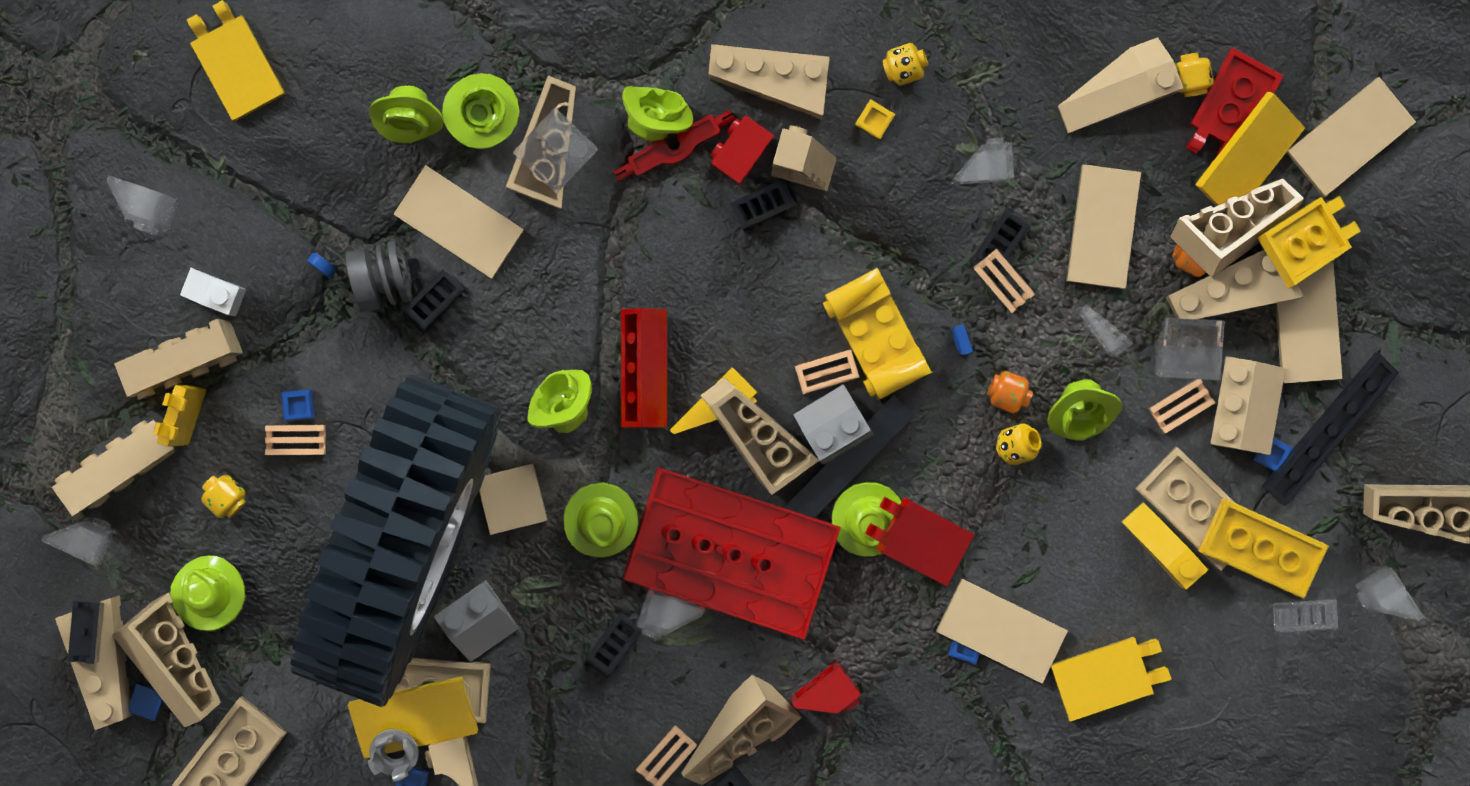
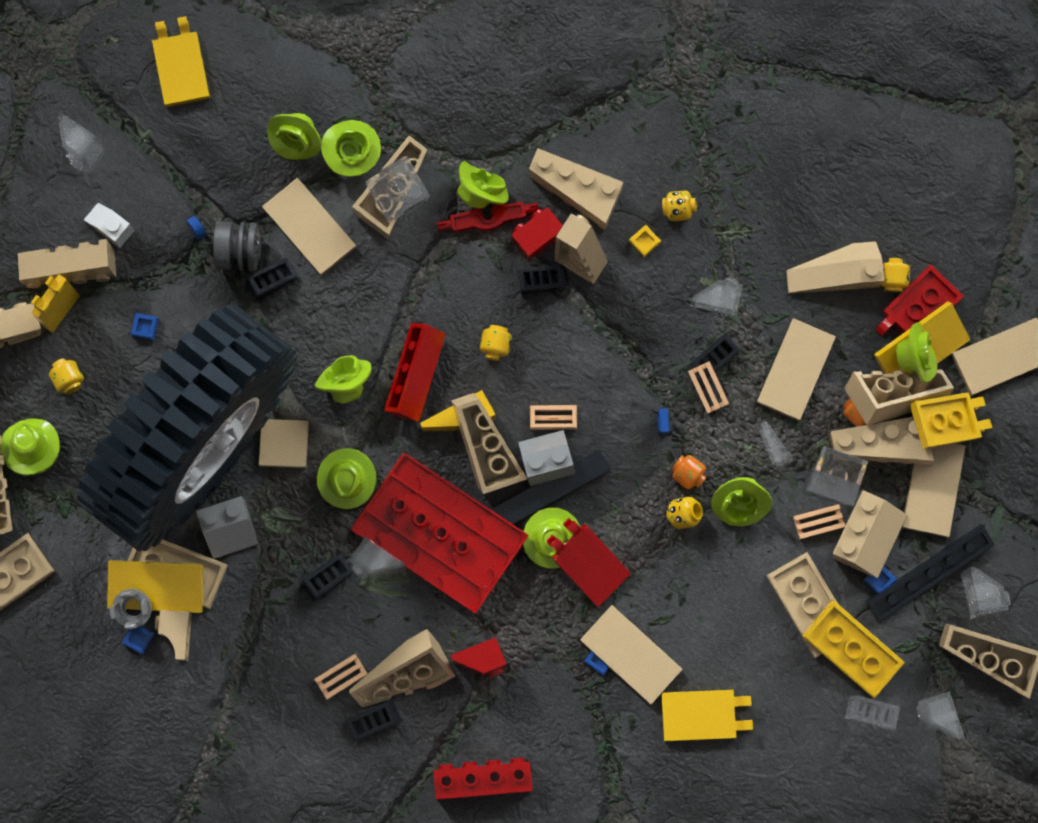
camera: 15 degrees right, 10 degrees down
light nougat tile [265,425,326,455] -> none
yellow piece [823,268,932,400] -> none
yellow slope [1121,502,1208,590] -> none
none -> yellow head [480,325,512,361]
none -> lime hat [896,322,938,382]
none -> clear slope [961,567,1010,619]

